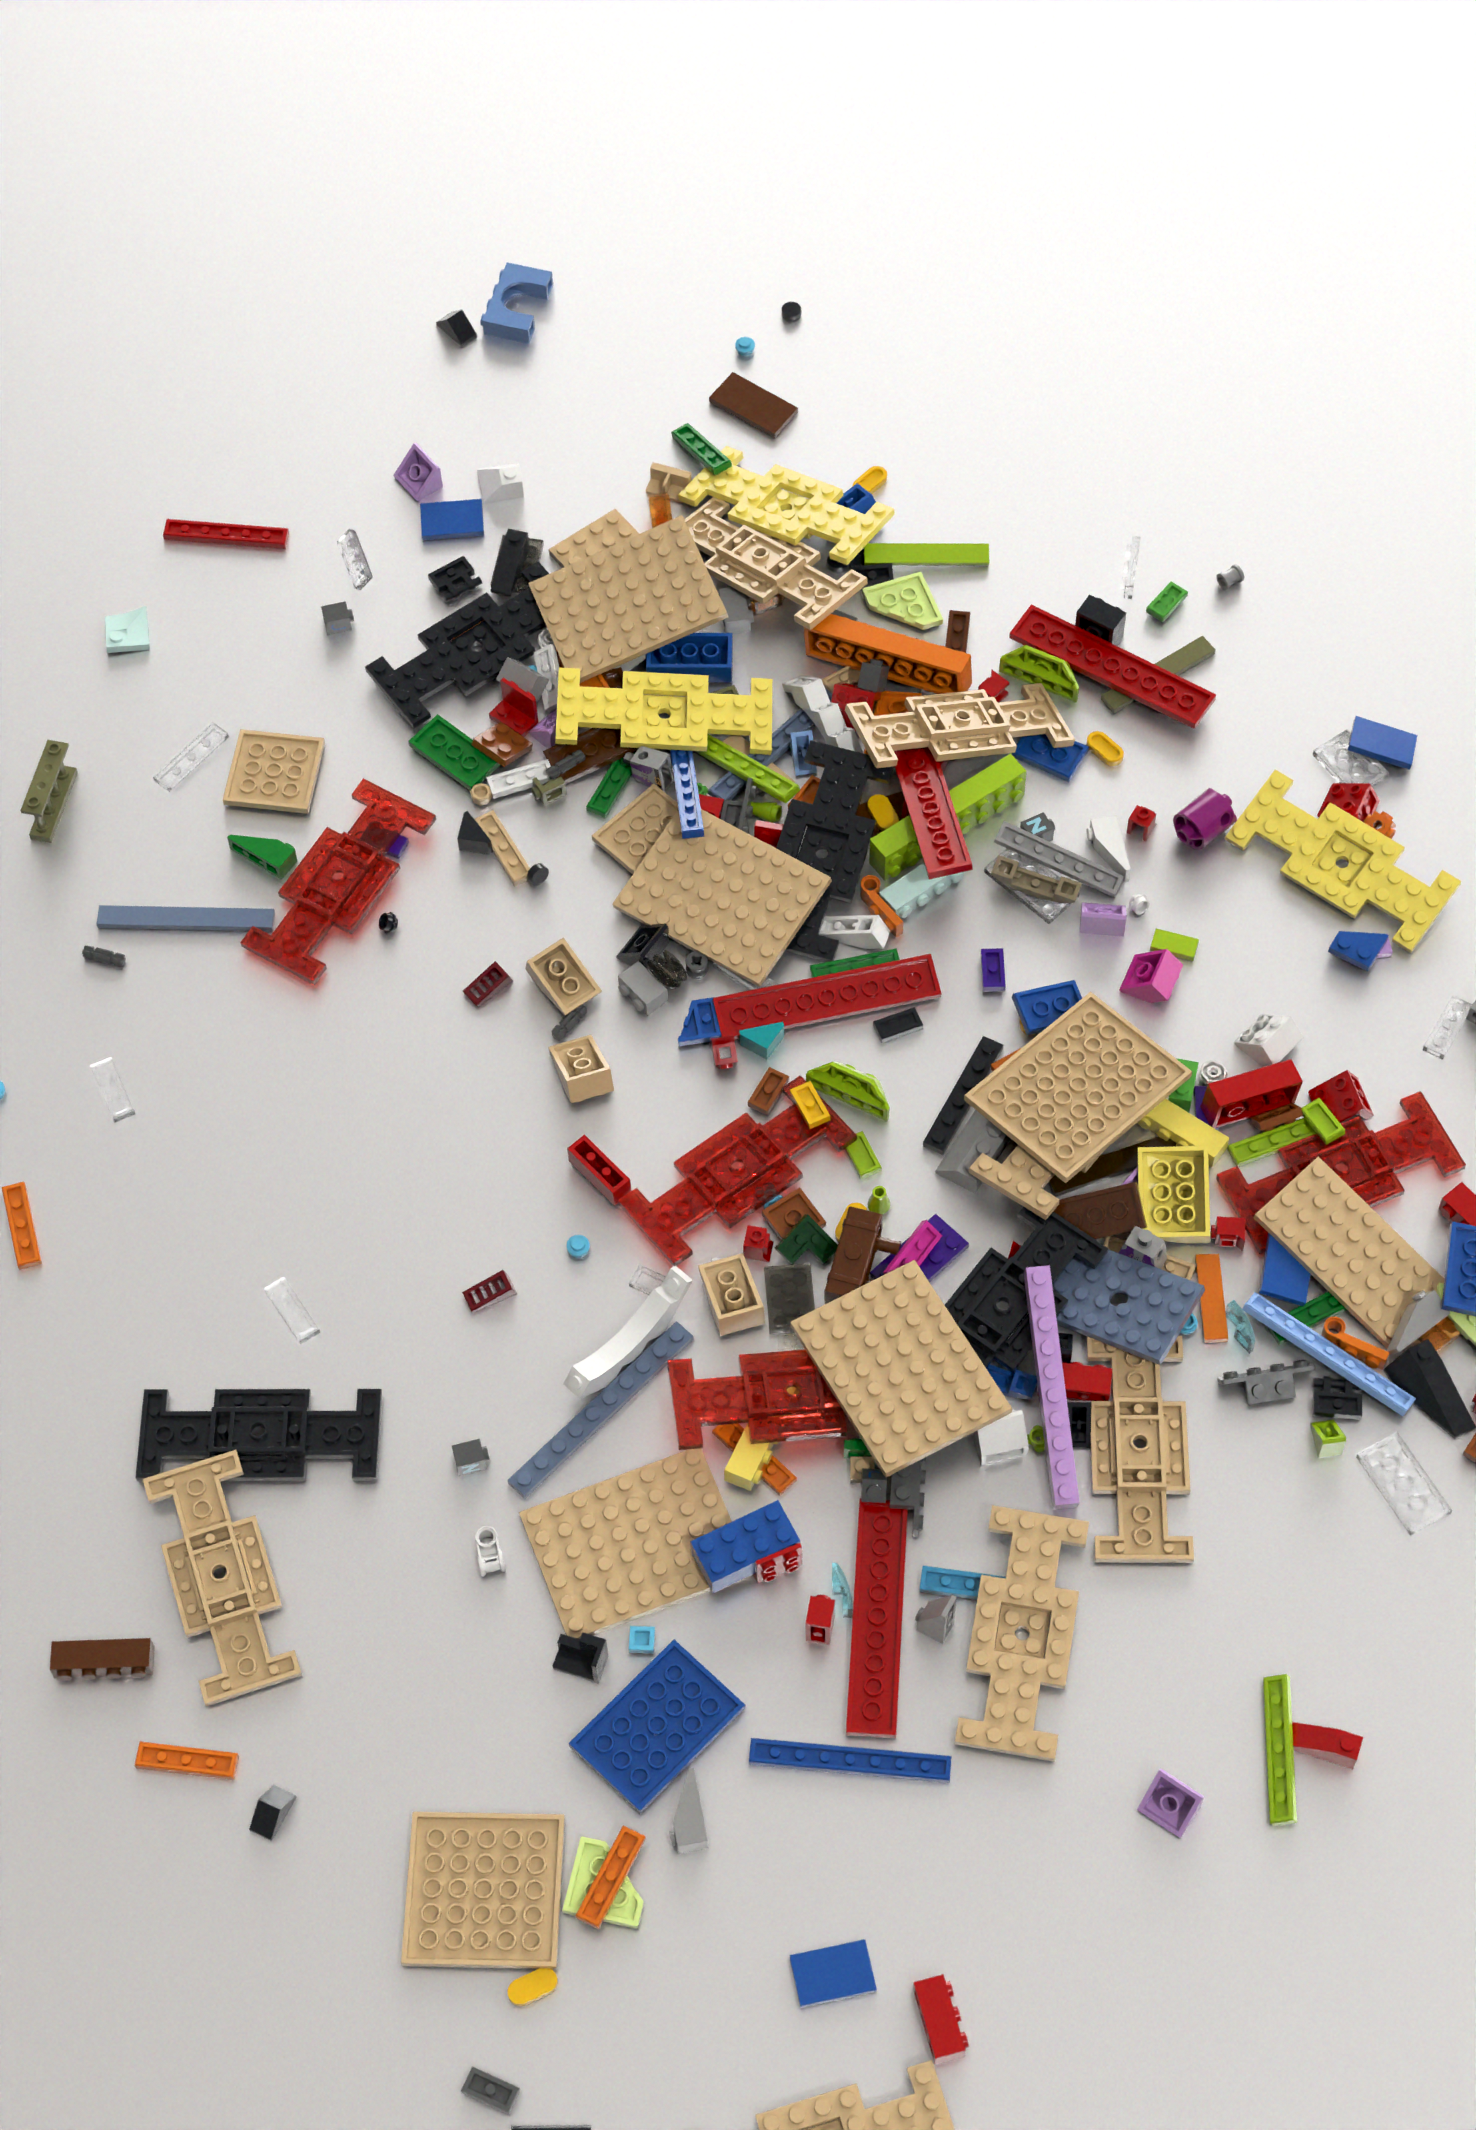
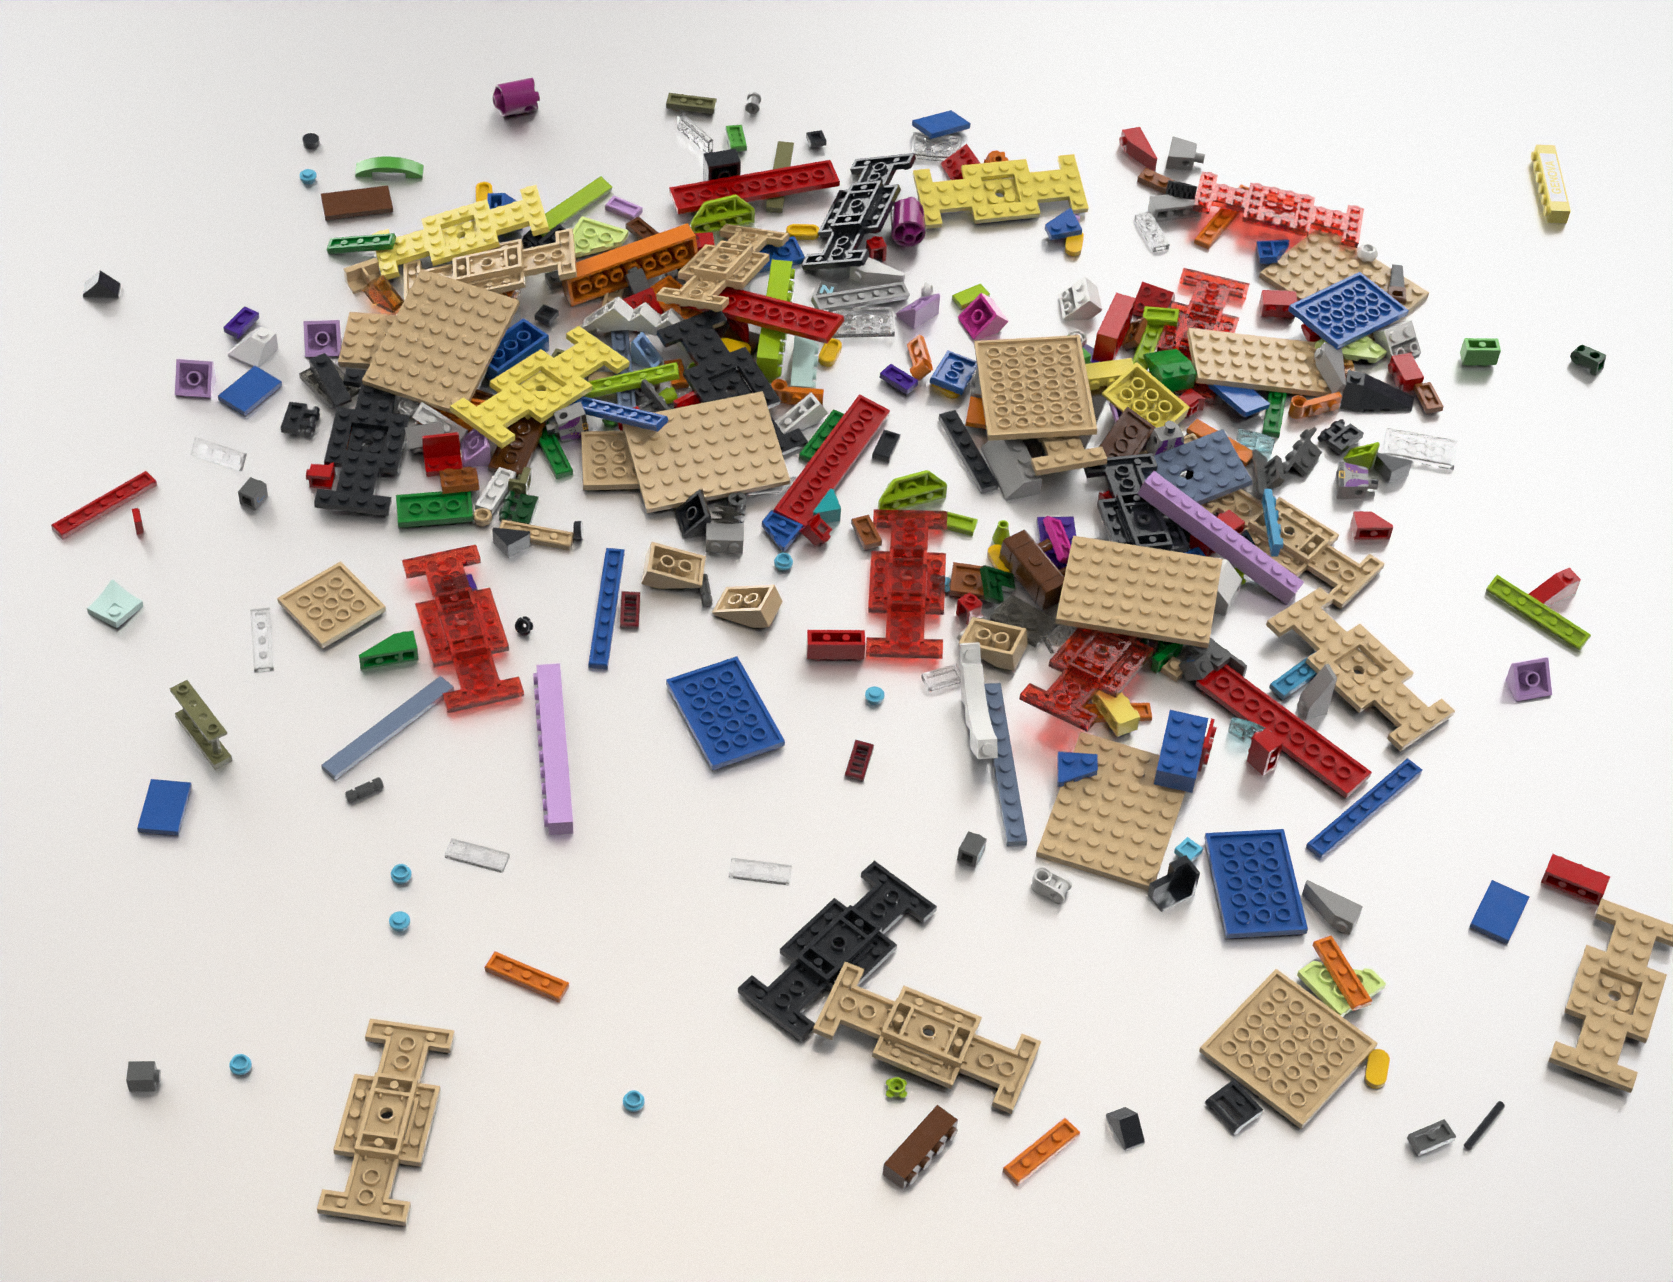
camera: 55 degrees left, 10 degrees down
medium blue arch [480,262,553,344] -> none
dark grey axle [546,750,586,779] -> none
yellow plate [790,1081,830,1129] -> none
dark tan slope [991,855,1082,903] -> none
light blue tile [1242,1292,1416,1416] -> none
none -> red tile [132,508,144,535]
none -> dark purple plate [223,306,260,339]
none -> lavender slope [303,320,342,357]
none -> red window [306,462,336,490]
none -> bright green slope [355,156,424,179]
none -> medium azure plate [391,864,412,884]
none -> magenta cylinder [492,78,540,117]
none -> dark green plate [499,491,539,525]
none -> lavender brick [533,663,573,835]
none -> black plate [534,304,559,326]
none -> blue tile [588,548,625,670]
none -> lavender tile [605,196,643,220]
none -> olive plate [666,93,717,114]
none -> blue plate [666,656,785,771]
none -> medium azure plate [774,553,793,570]
none -> black piece [801,153,916,271]
none -> black plate [806,130,827,148]
none -> yellow tile [818,338,842,367]
none -> lime plate [886,1077,907,1099]
none -> orange plate [907,334,933,381]
none -> blue wing [1057,752,1098,787]
none -> yellow tile [1065,232,1084,257]
none -> green slope [1143,349,1196,392]
none -> black plate [1205,1080,1263,1134]
none -> dark grey bracket [1252,449,1285,500]
none -> dark azure plate [1262,489,1283,557]
none -> light grey torso [1336,462,1378,499]
none -> slope [1350,511,1394,540]
none -> slope [1373,452,1413,484]

